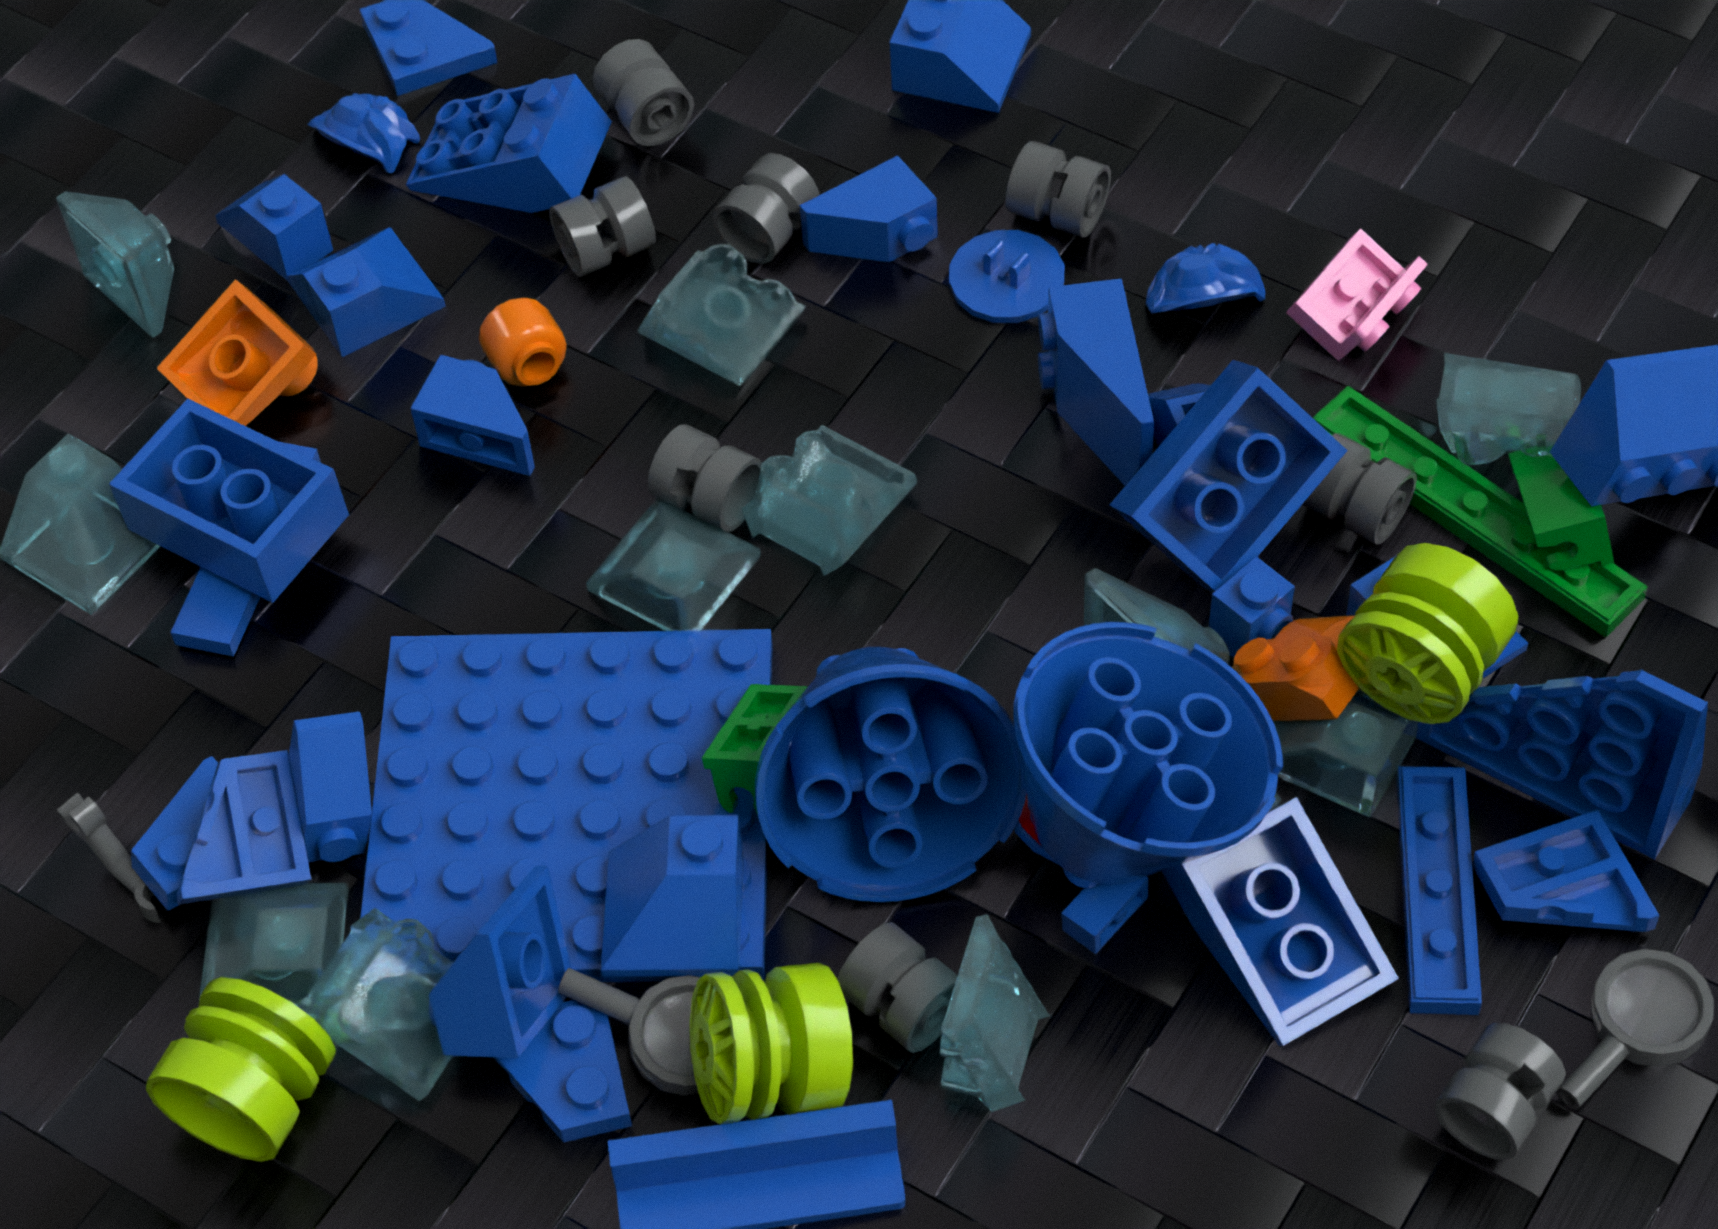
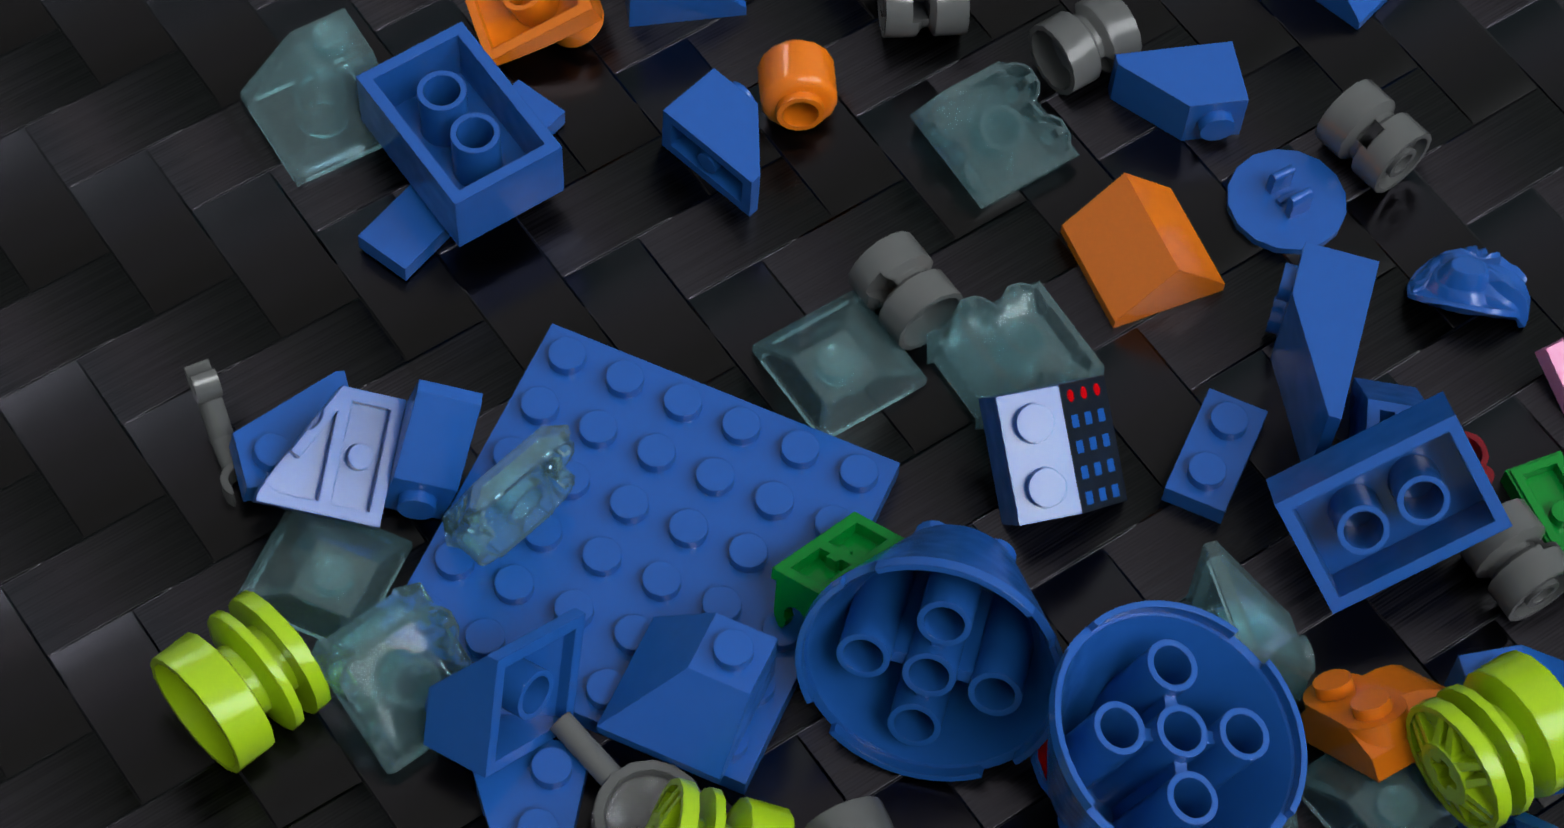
camera: 15 degrees right, 5 degrees up
blue brick [1208,556,1295,658] -> none
none -> clear light blue slope [442,425,575,566]
none -> slope [979,375,1127,526]
none -> orange slope [1060,173,1225,329]
none -> blue plate [1161,388,1268,524]

